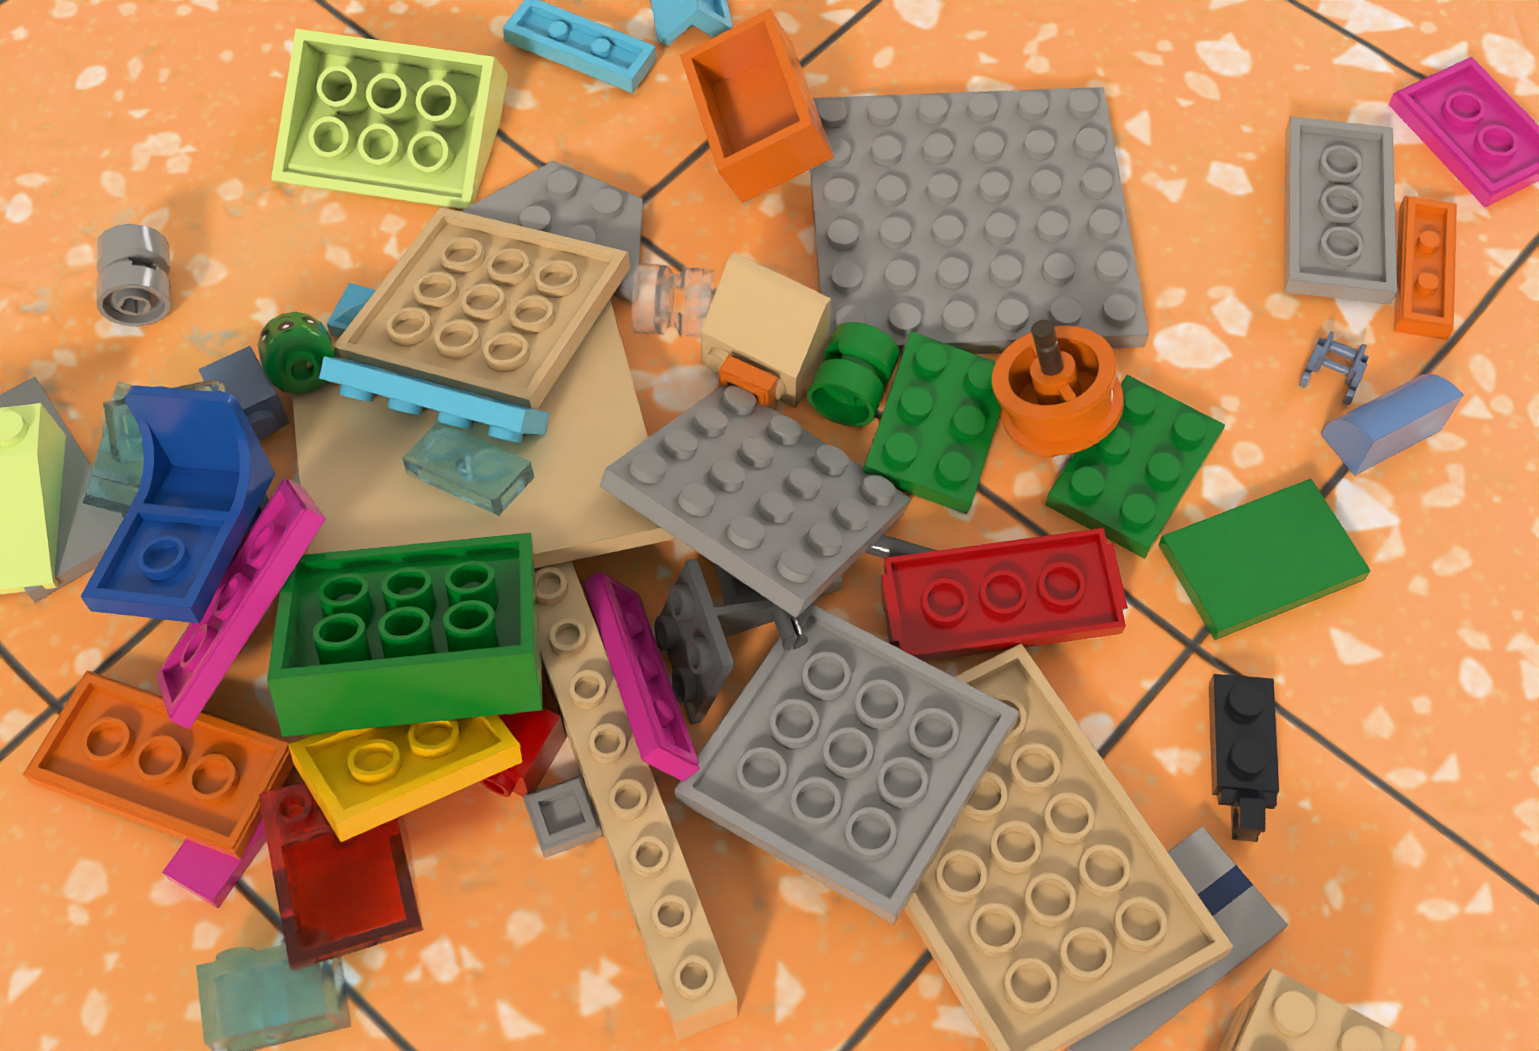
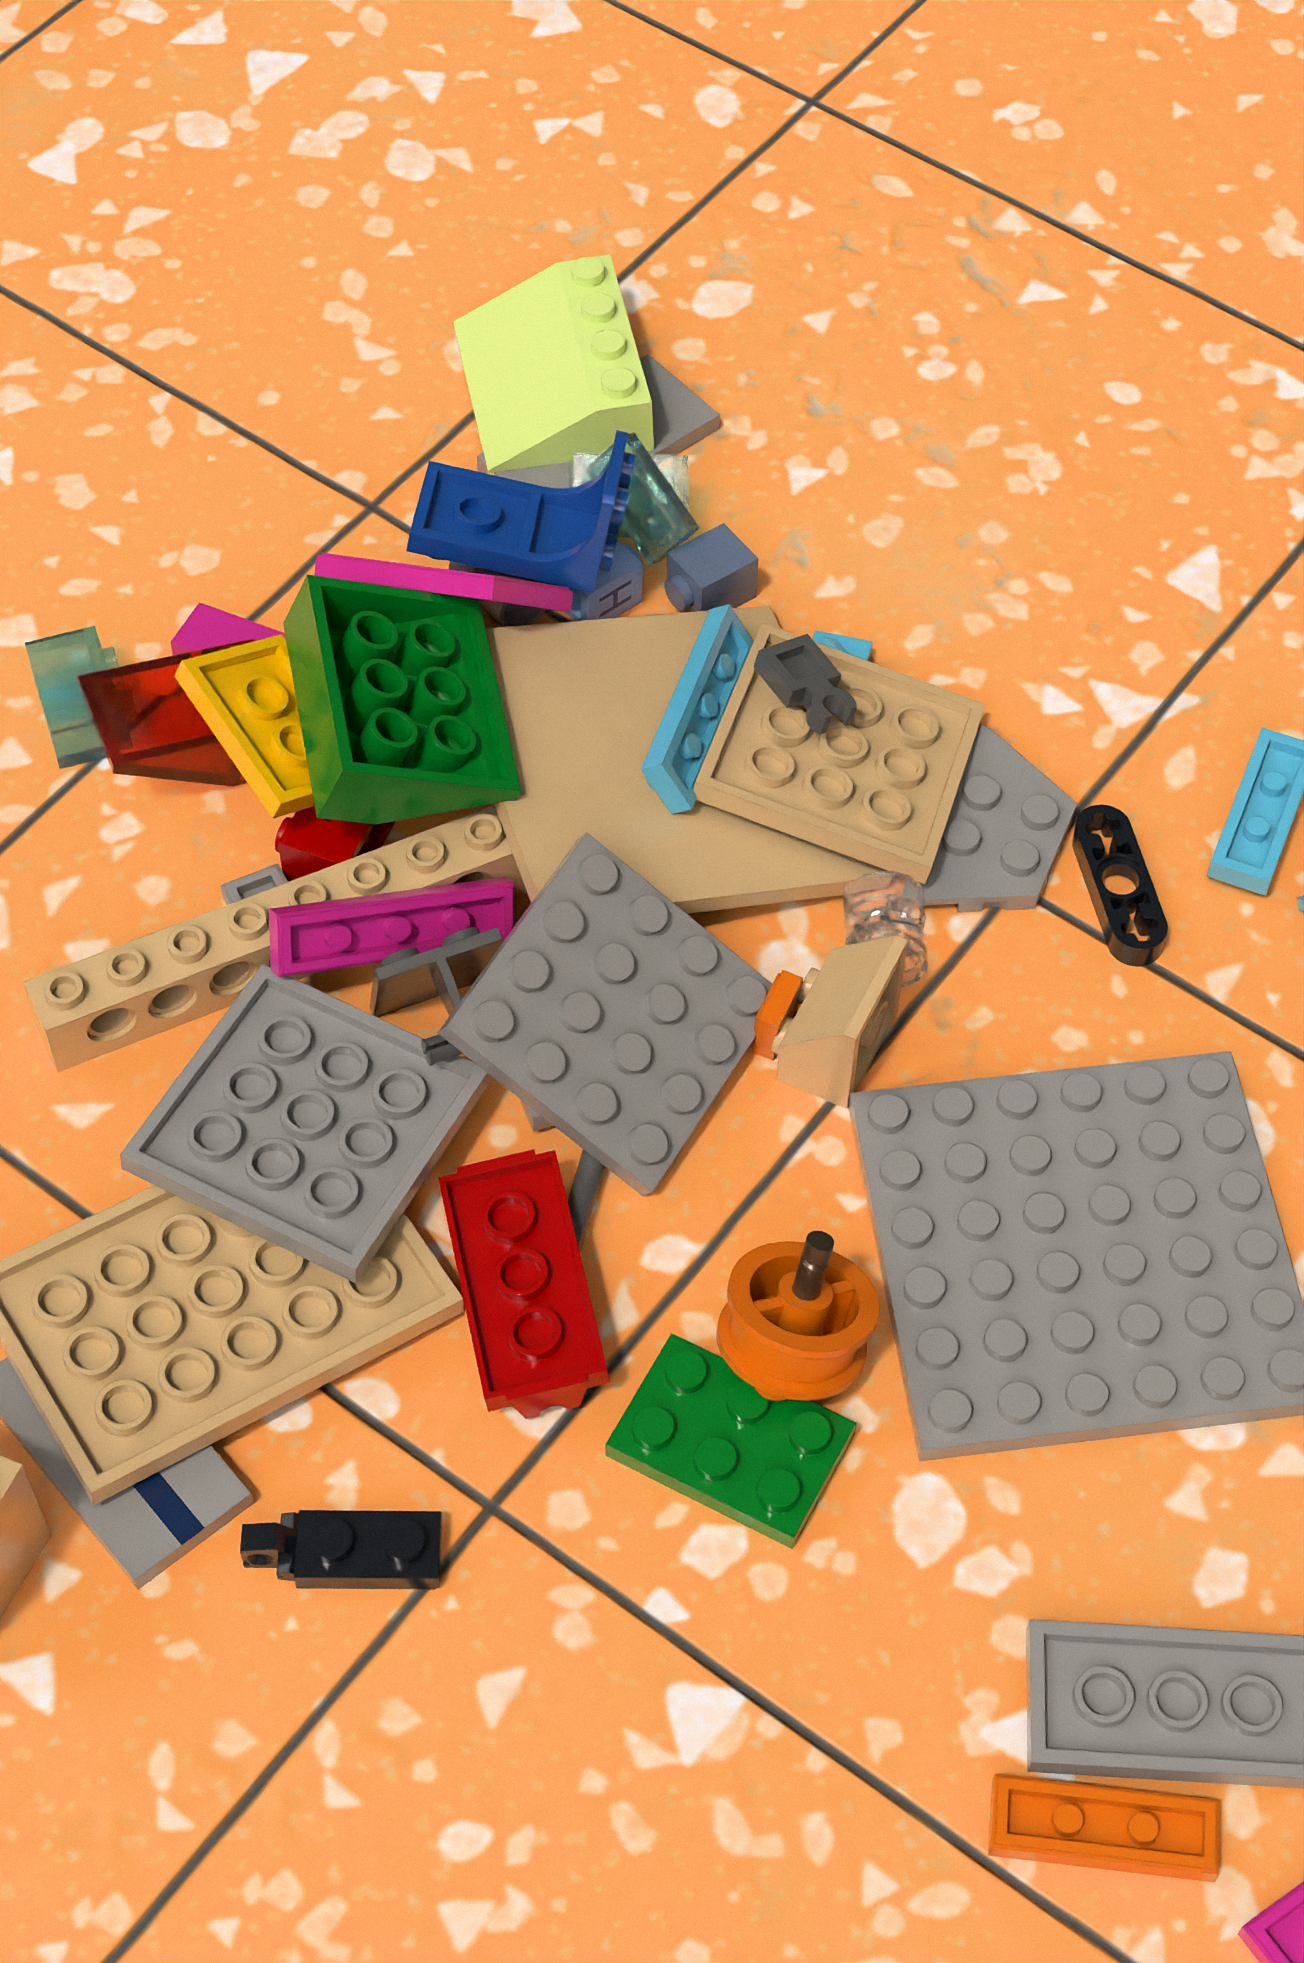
camera: 85 degrees right, 5 degrees down
orange tile [23,670,294,860] -> none
light grey wheel [96,224,171,327] -> none
green head [257,311,336,394] -> none
yellowish green slope [271,28,508,210] -> none
clear light blue plate [402,421,534,516] -> none
orange piece [680,9,835,203] -> none
green wheel [807,322,900,427] -> none
green plate [862,331,1002,514] -> none
green tile [1158,479,1371,640] -> none
sand blue piece [1299,331,1369,405] -> none
medium blue brick [1321,374,1464,476] -> none
none -> dark grey plate [754,634,857,735]
none -> black beam [1072,804,1168,967]

